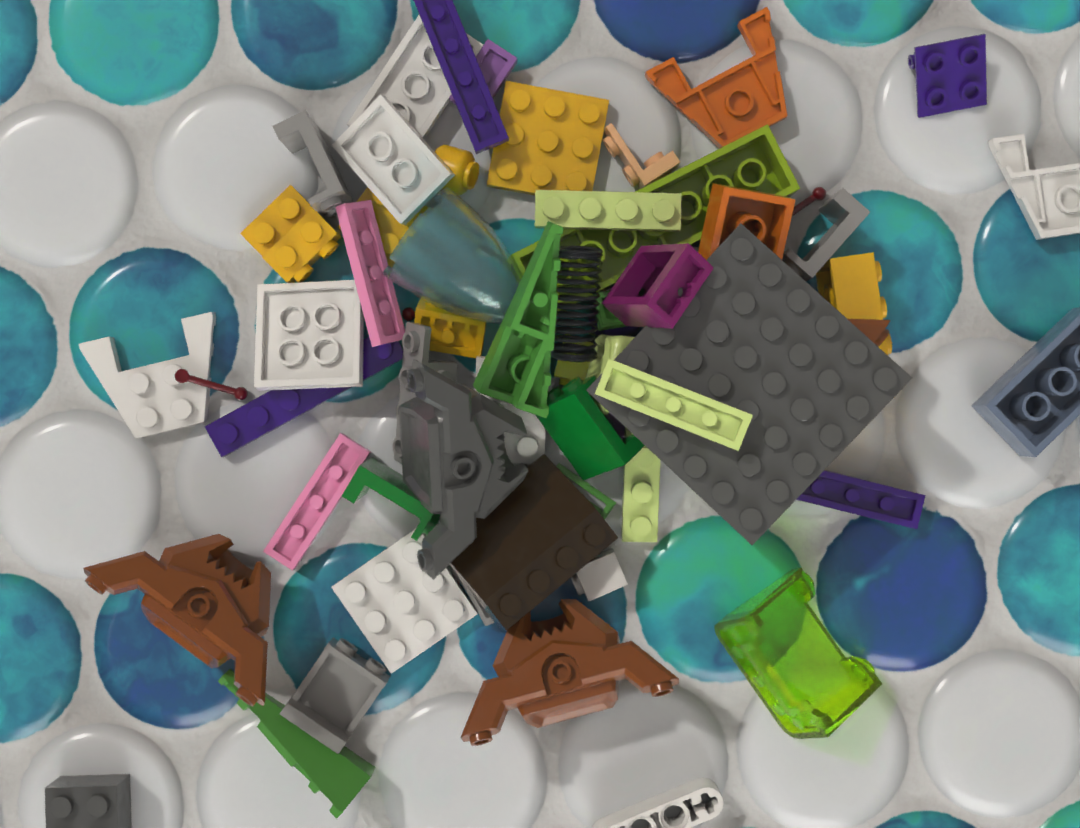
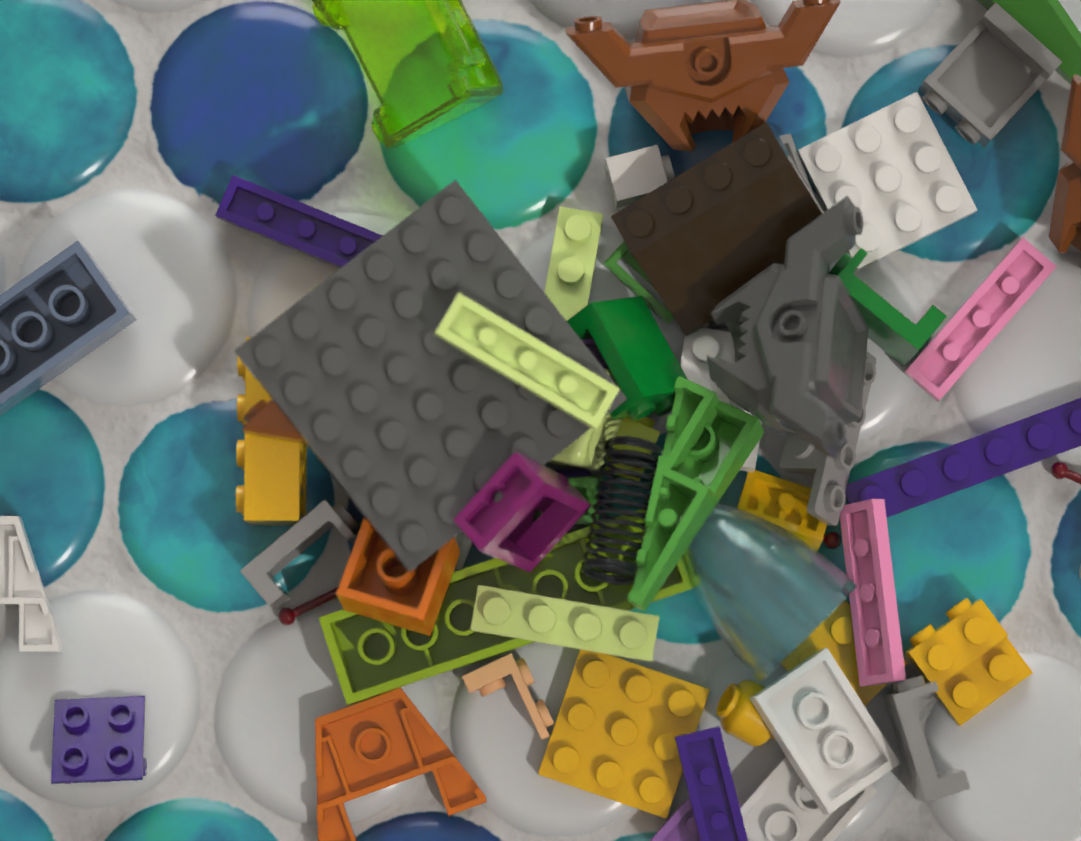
camera: 170 degrees left, 5 degrees down
white plate [254,280,364,391] -> none

